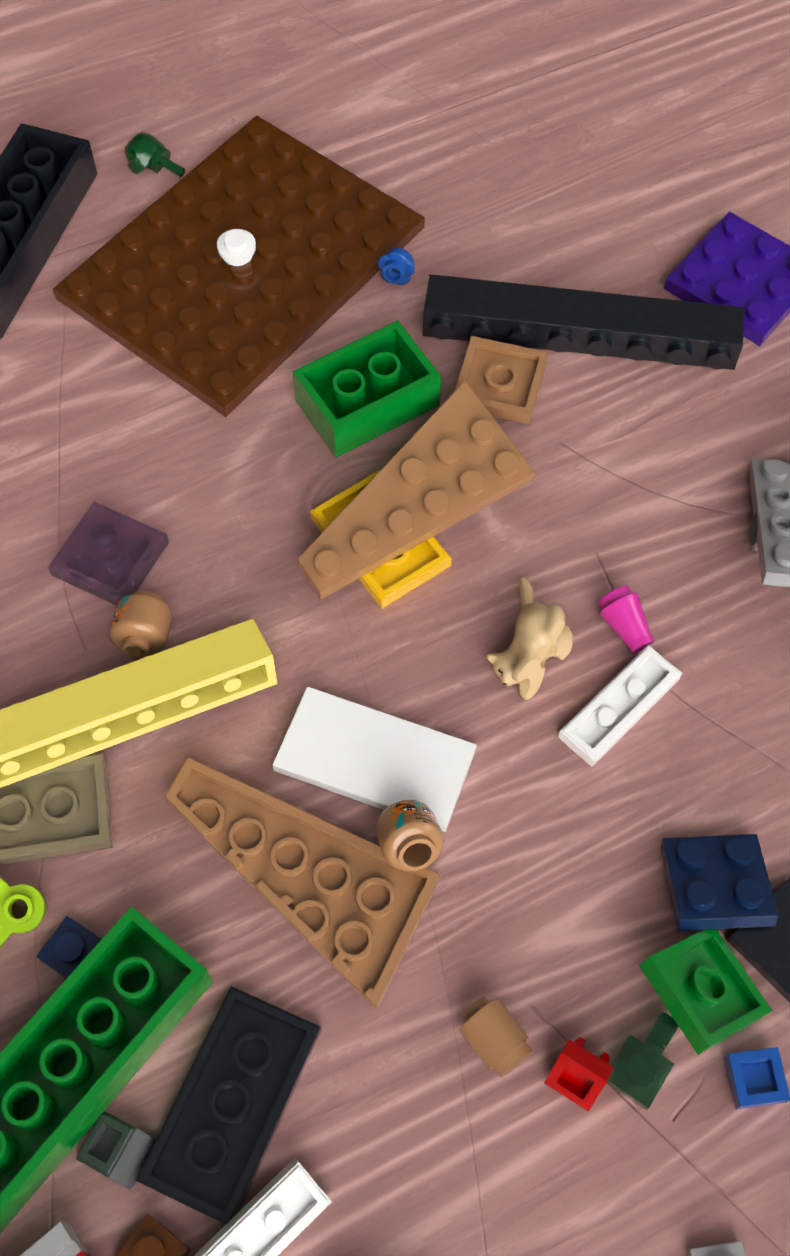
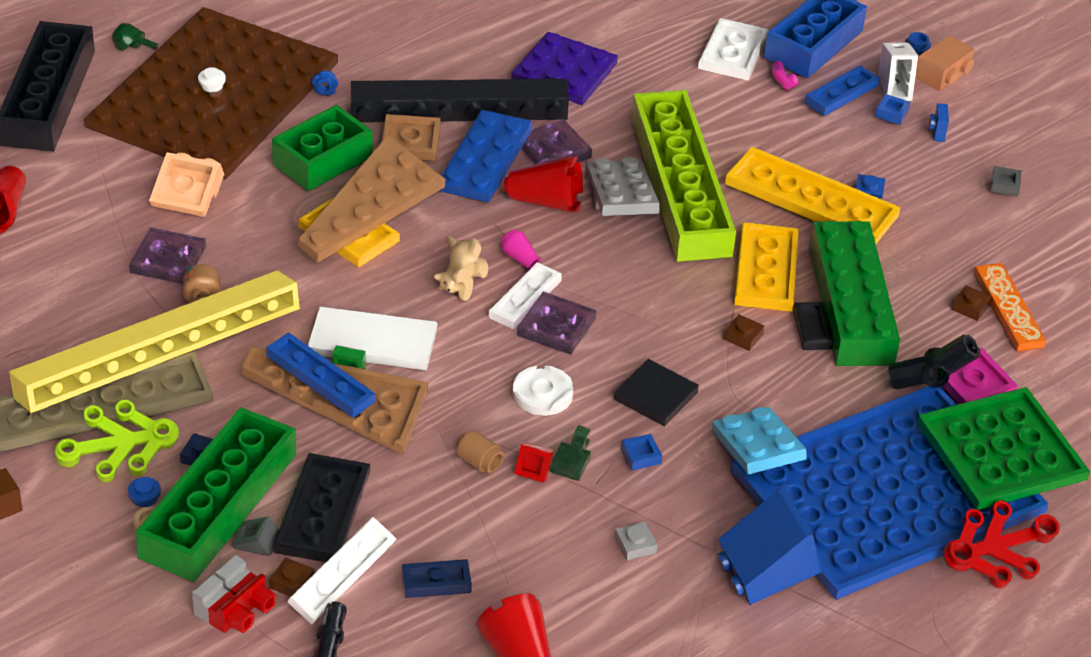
camera: 15 degrees left, 20 degrees down
medium nougat head [376,800,444,872] -> none
green plate [639,929,773,1055] -> none
dark blue plate [661,834,779,931] -> none
none -> light nougat plate [149,152,224,217]
none -> blue plate [266,332,375,418]
none -> green plate [333,345,366,370]
none -> blue plate [440,110,533,203]
none -> red cone [504,156,583,213]
none -> white tile [512,366,573,416]
none -> clear purple plate [517,291,597,355]
none -> clear purple plate [521,119,592,165]

